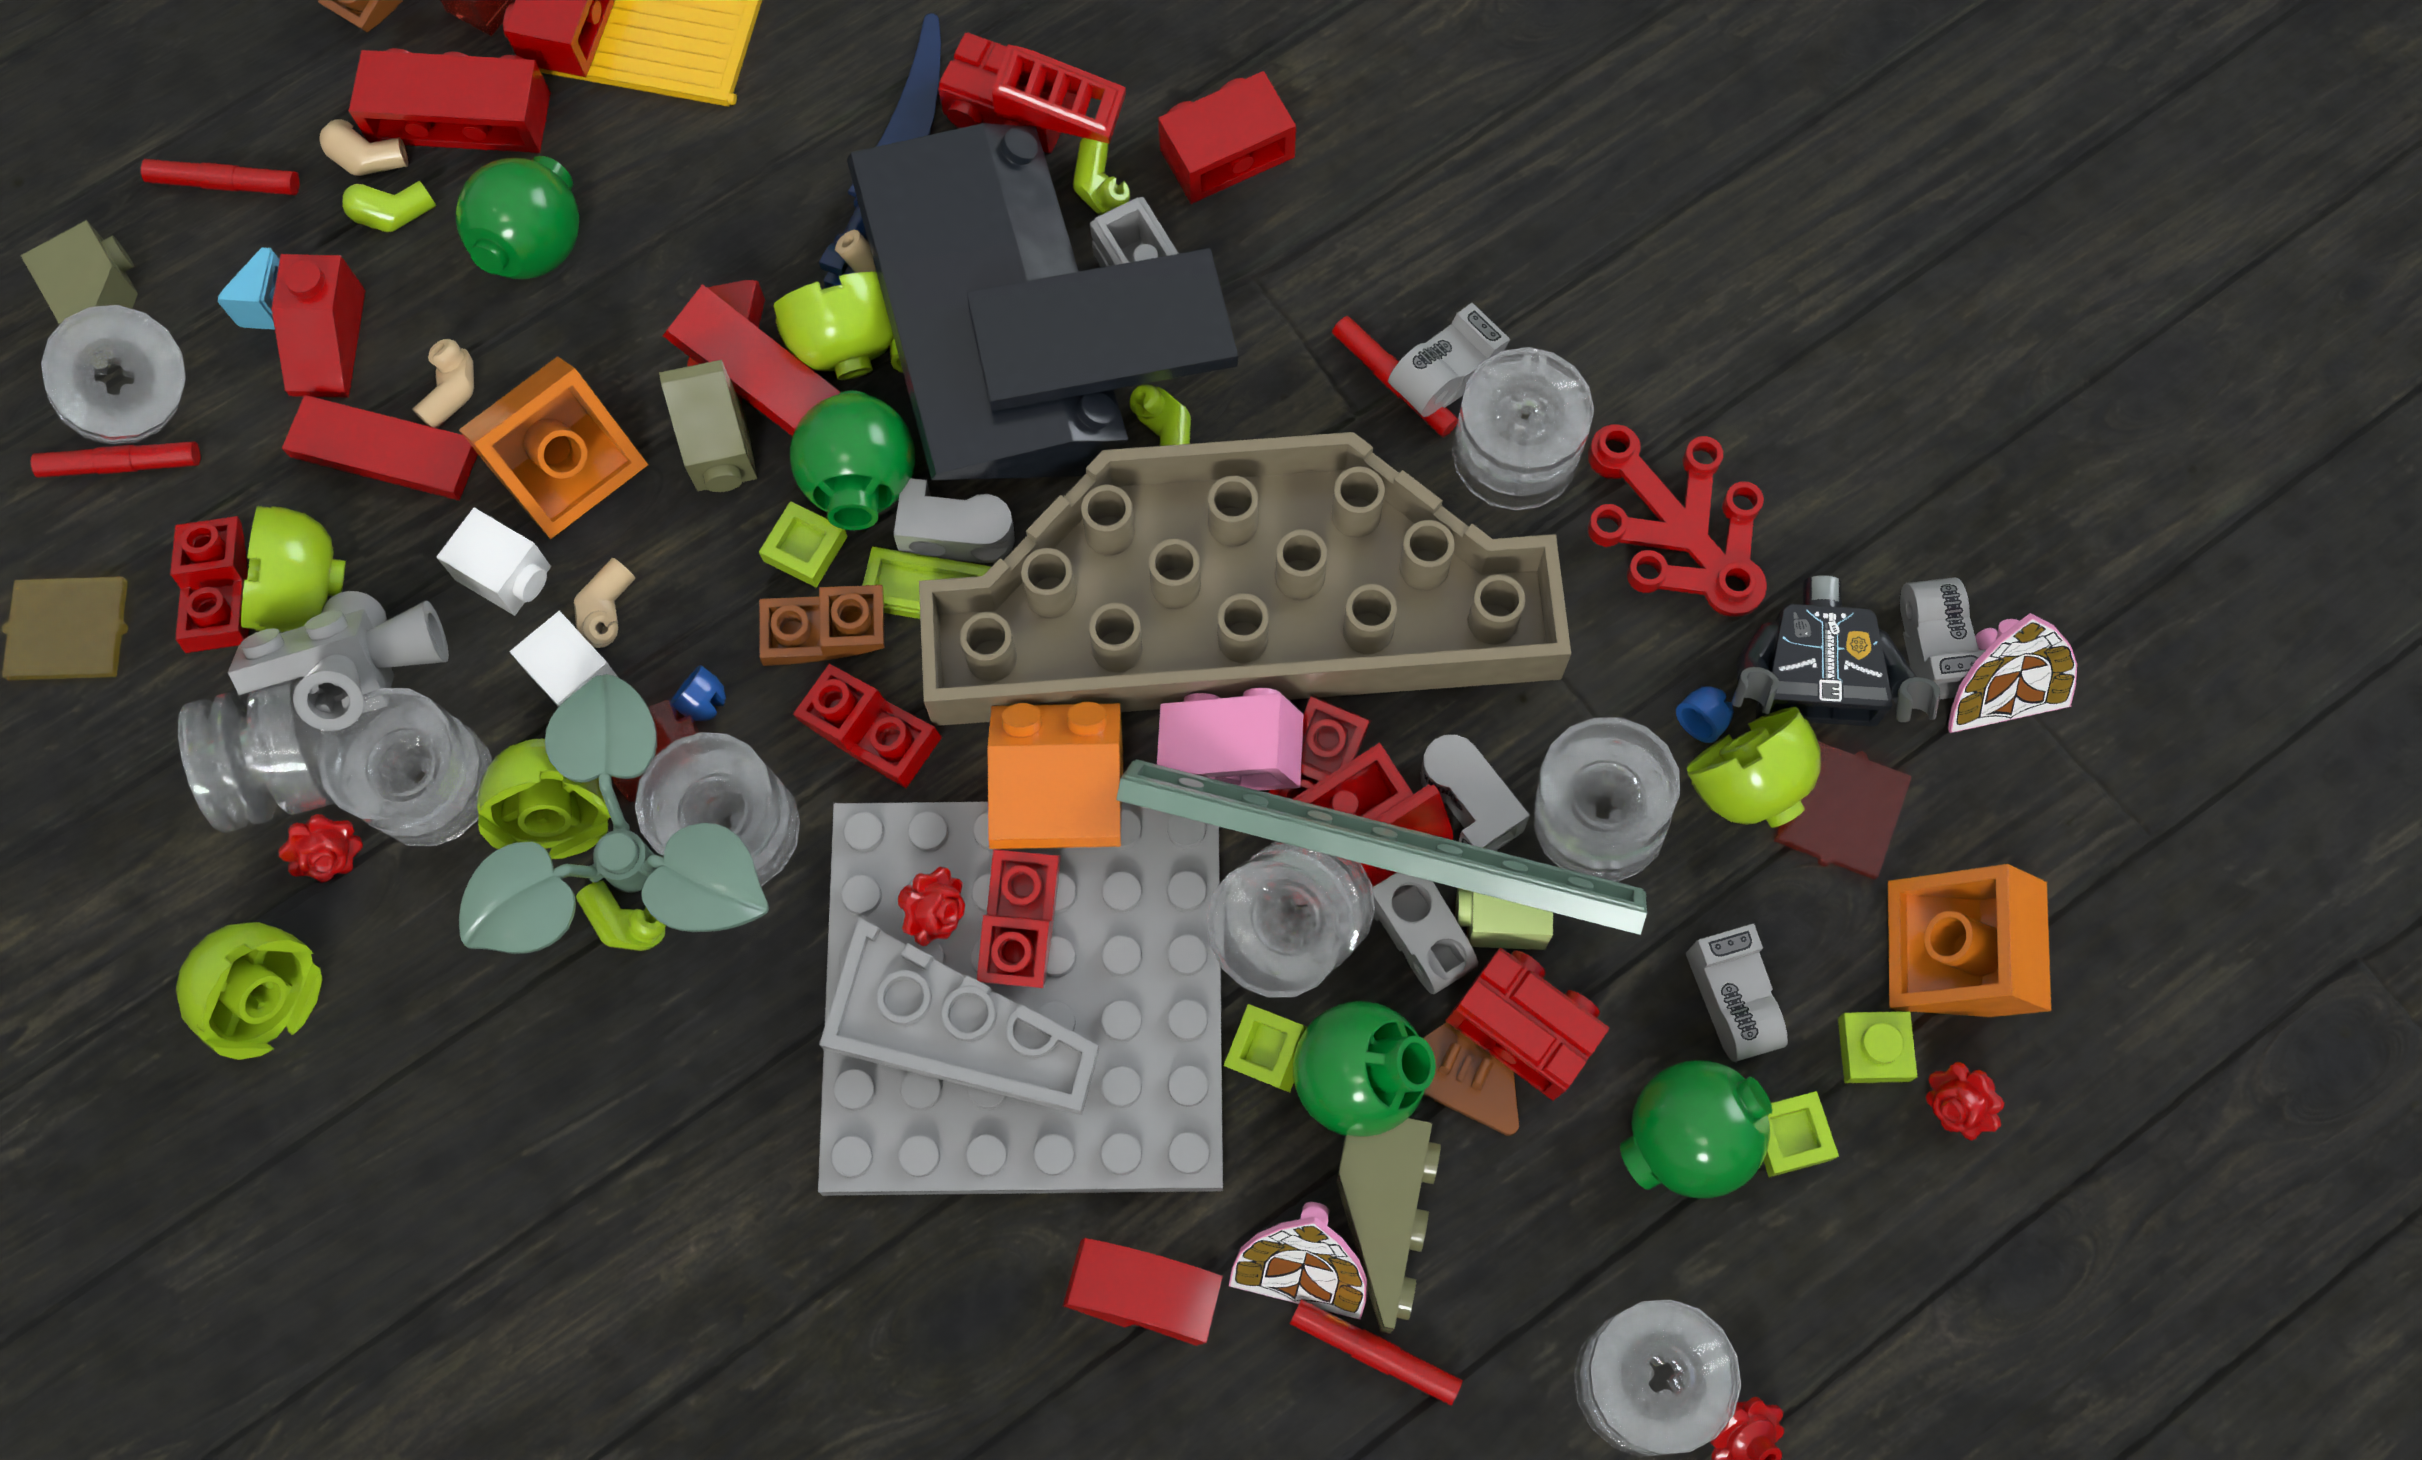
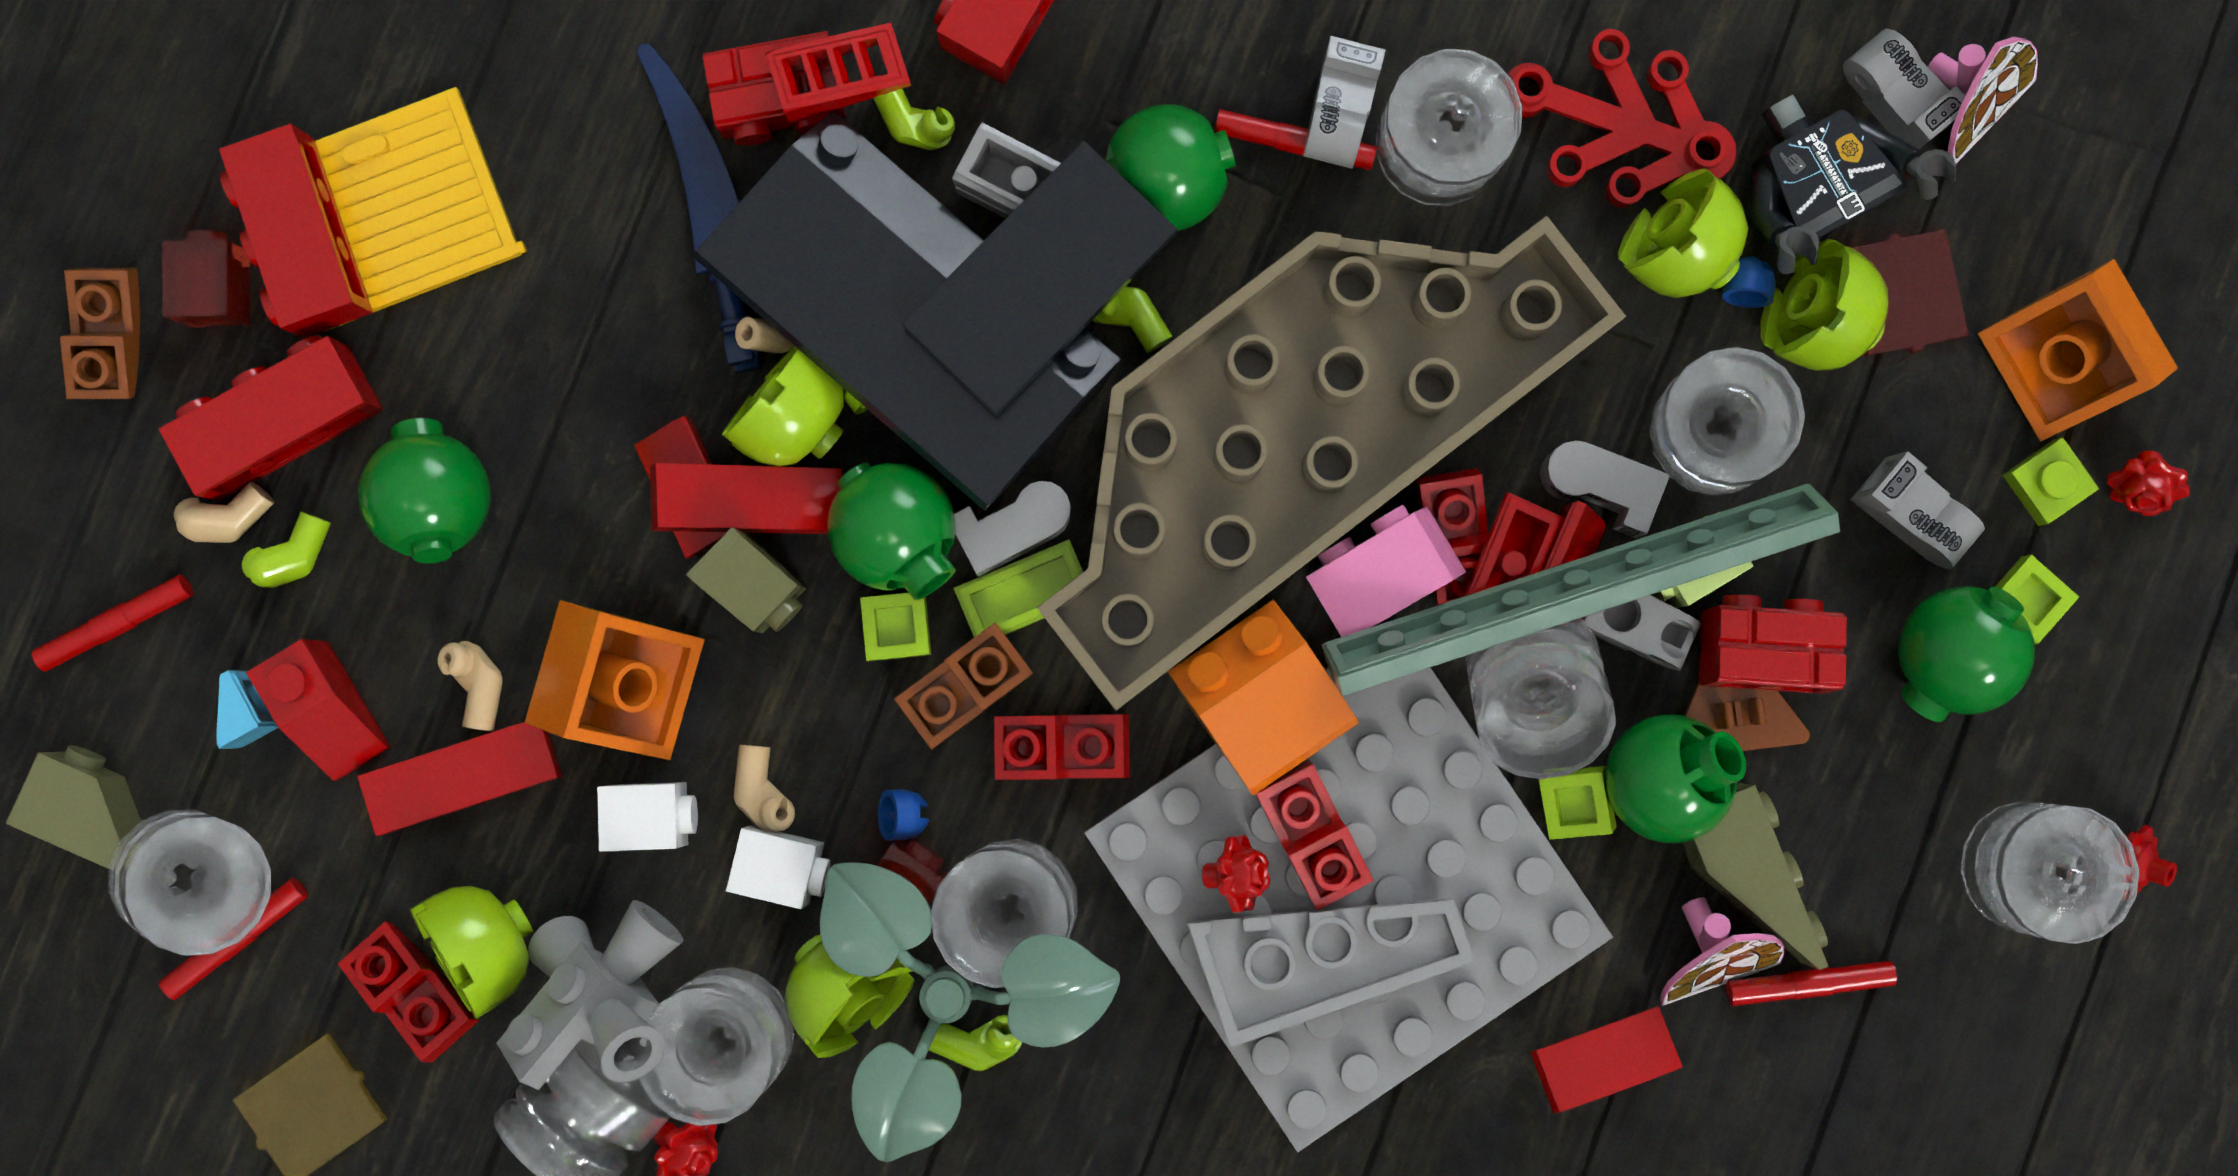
camera: 35 degrees left, 15 degrees up
none -> green brick [1105,104,1236,231]
none -> lime cylinder [1618,169,1748,298]

